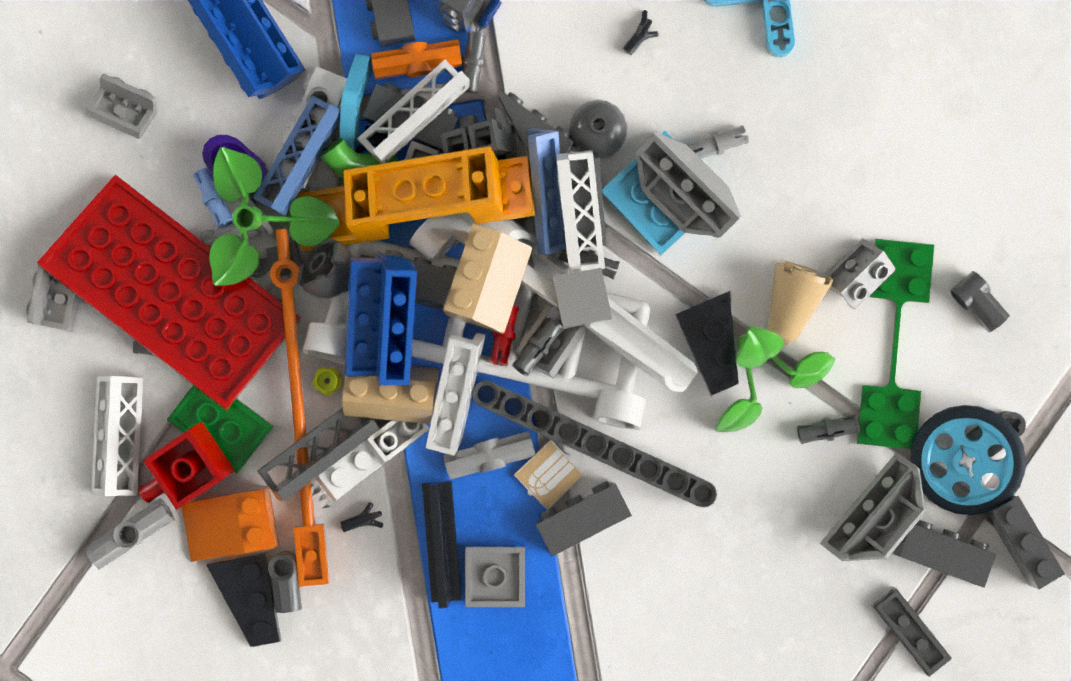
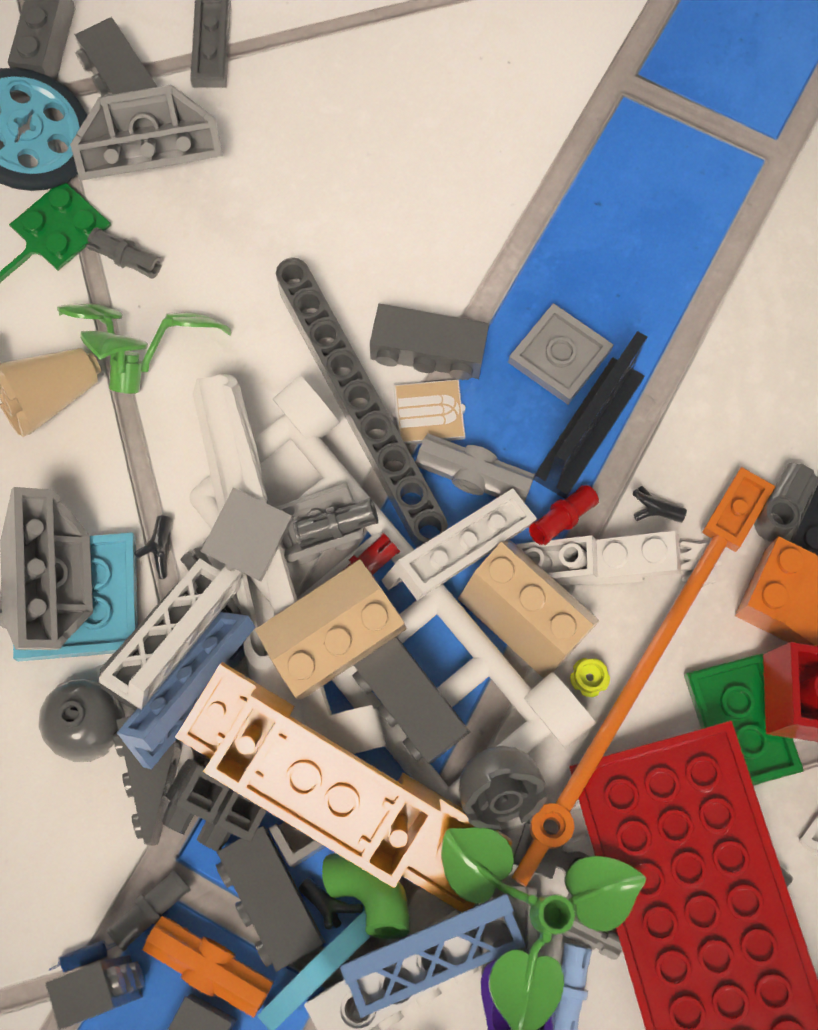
camera: 145 degrees left, 15 degrees down
dark grey fence [257,407,380,501] -> none
blue brick [344,254,417,386] -> none
white fence [357,59,470,164] -> none
black wing [675,291,739,396] -> none
none -> black bar [134,515,172,579]
none -> red pin [529,485,599,545]

